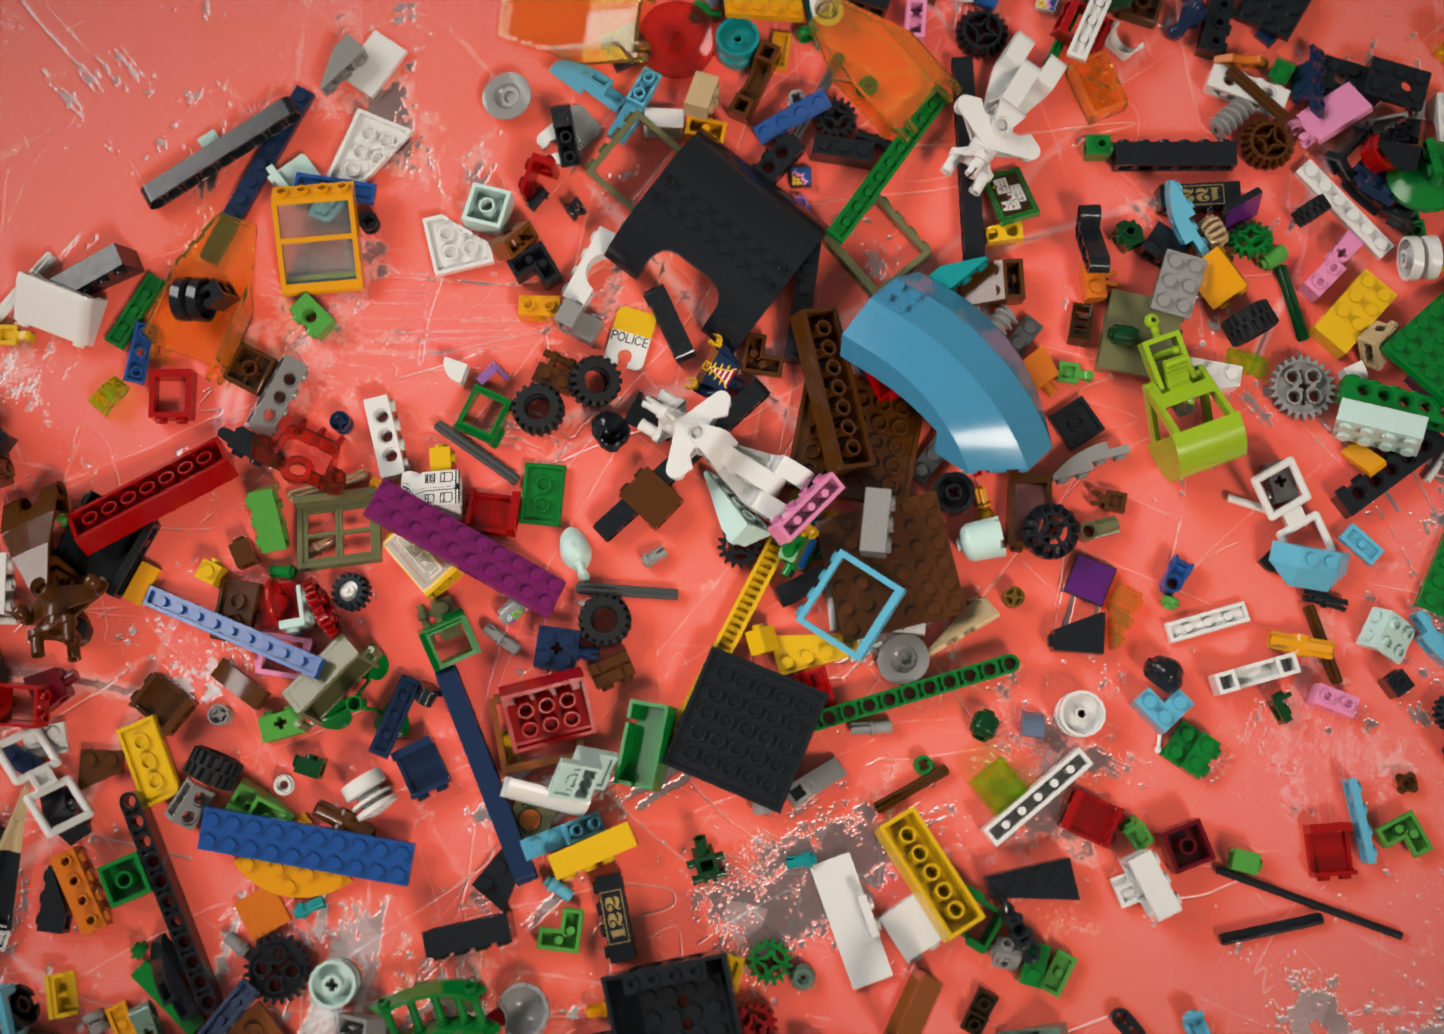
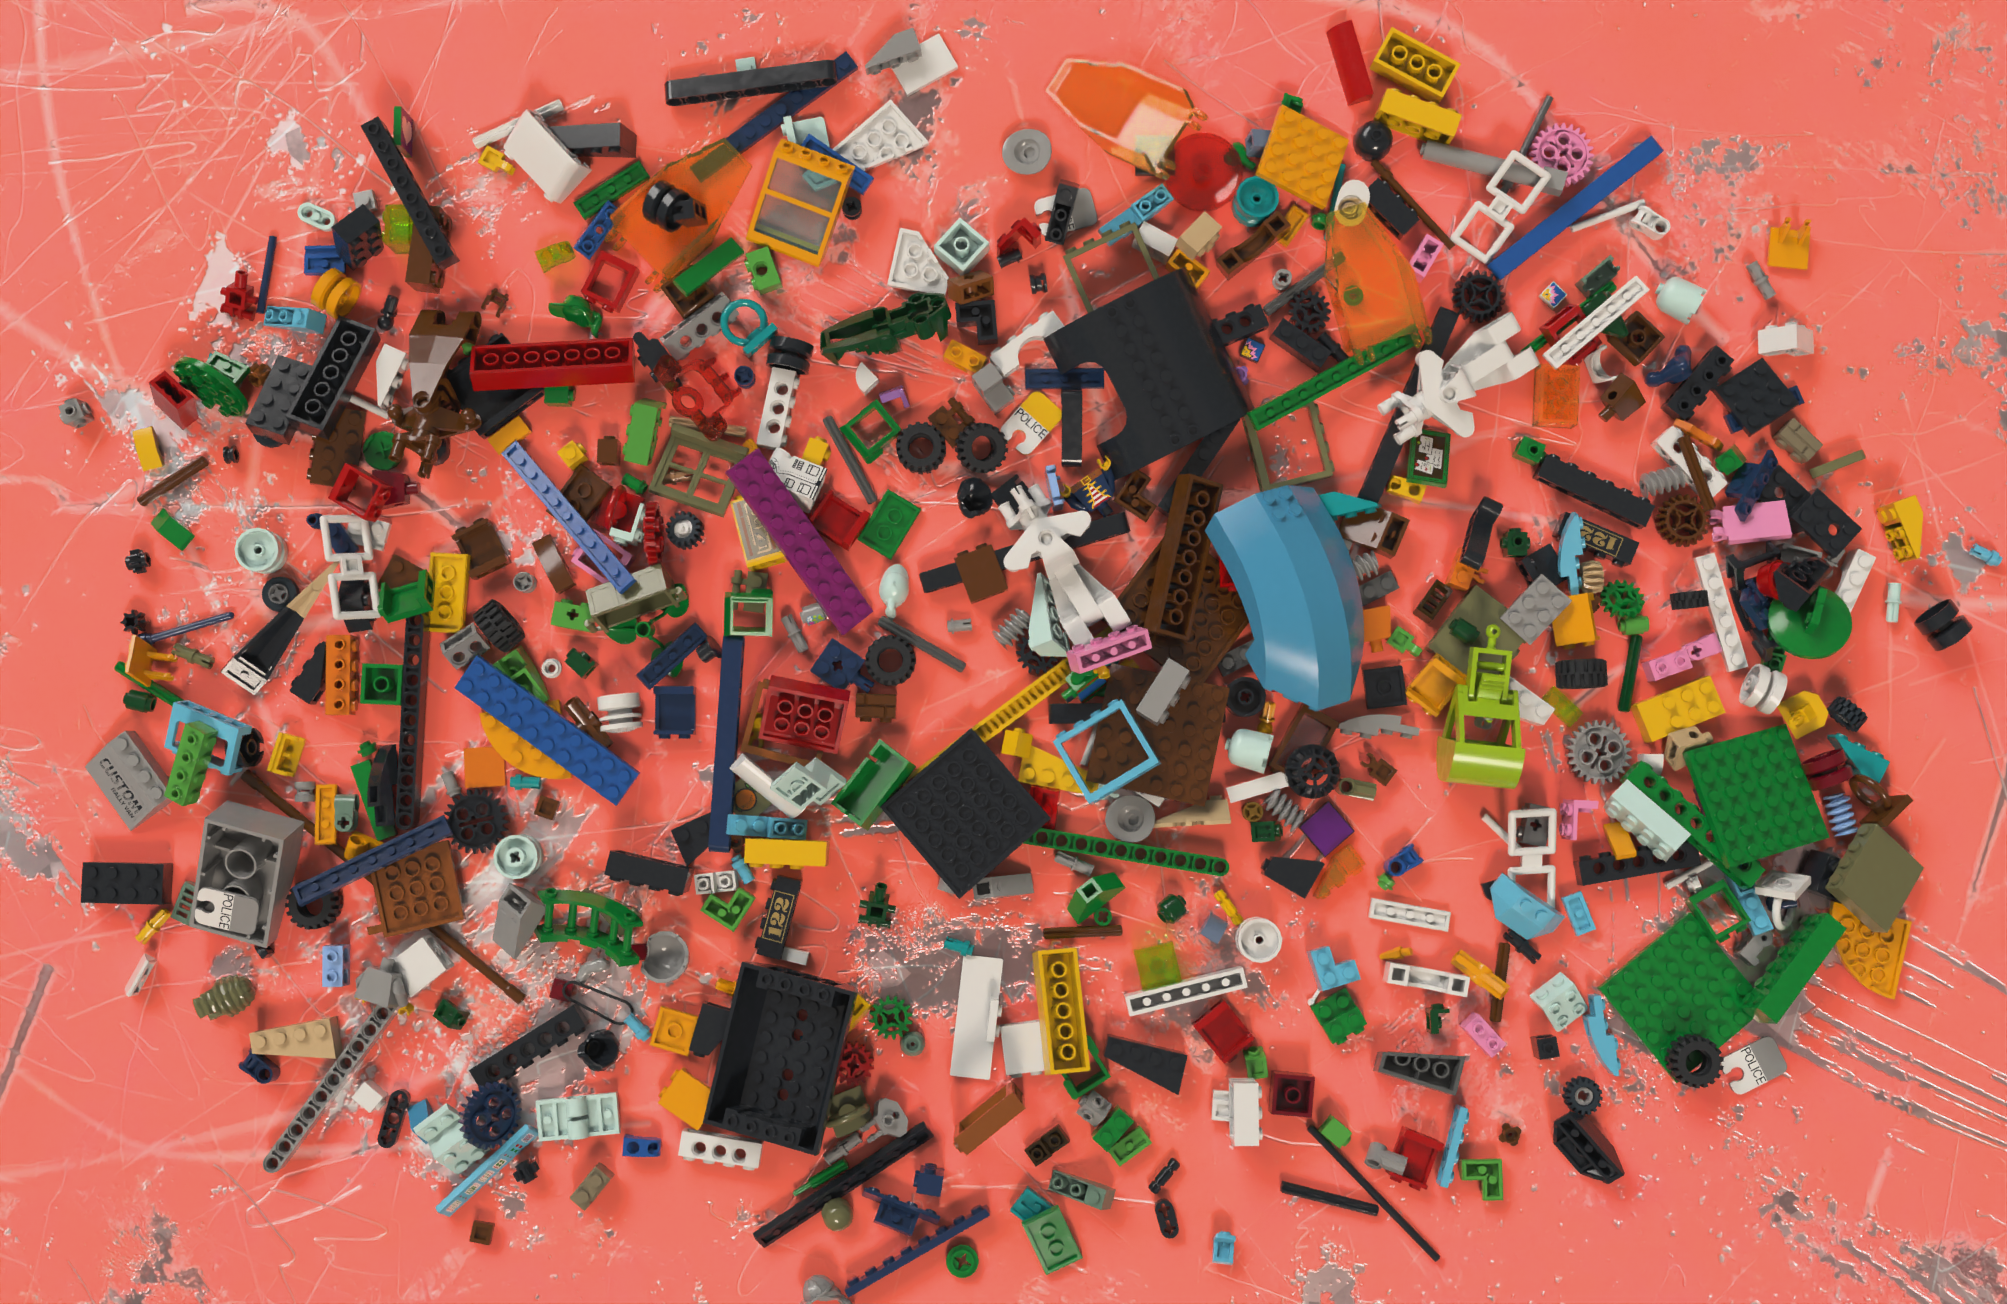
camera: 20 degrees right, 5 degrees up
medium azure slope [548,59,626,113] -> none
blue plate [752,87,832,145] -> none
black animal [998,896,1041,964] -> none
black hair [1143,655,1184,693] -> none
tile [1221,187,1263,231] -> none
none -> green tile [363,431,404,471]
none -> green panel [377,569,435,623]
none -> reddish brown piece [481,288,509,318]
none -> reddish brown plate [534,795,561,821]
none -> green brick [544,386,576,407]
none -> green hair [548,295,602,338]
none -> green tile [673,238,745,297]
none -> white slope [694,870,739,895]
none -> teal tile [720,299,778,359]
none -> reddish brown plate [731,835,748,853]
none -> black wheel [766,336,814,375]
none -> white piece [782,946,810,966]
none -> dark green piece [820,293,952,366]
none -> light grey piece [992,608,1031,651]
none -> dark blue tile [1025,368,1104,390]
none -> light blue container [1044,464,1065,512]
none -> green slope [1067,872,1126,925]
none -> black axle [1148,1158,1180,1194]
none -> yellow axle [1214,889,1244,926]
none -> white sticker [1226,767,1303,803]
none -> dark green bracket [1251,820,1283,842]
none -> light grey piece [1261,789,1305,832]
none -> light grey piece [1364,1142,1408,1175]
none -> dark grey wedge [1373,1052,1466,1096]
none -> light orange bar [1379,946,1413,960]
none -> light orange panel [1405,653,1467,717]
none -> bright pink bracket [1559,799,1599,840]
none -> reddish brown torso [1598,373,1646,422]
none -> dark tan brick [1772,418,1823,464]
none -> olive beam [1809,449,1866,479]

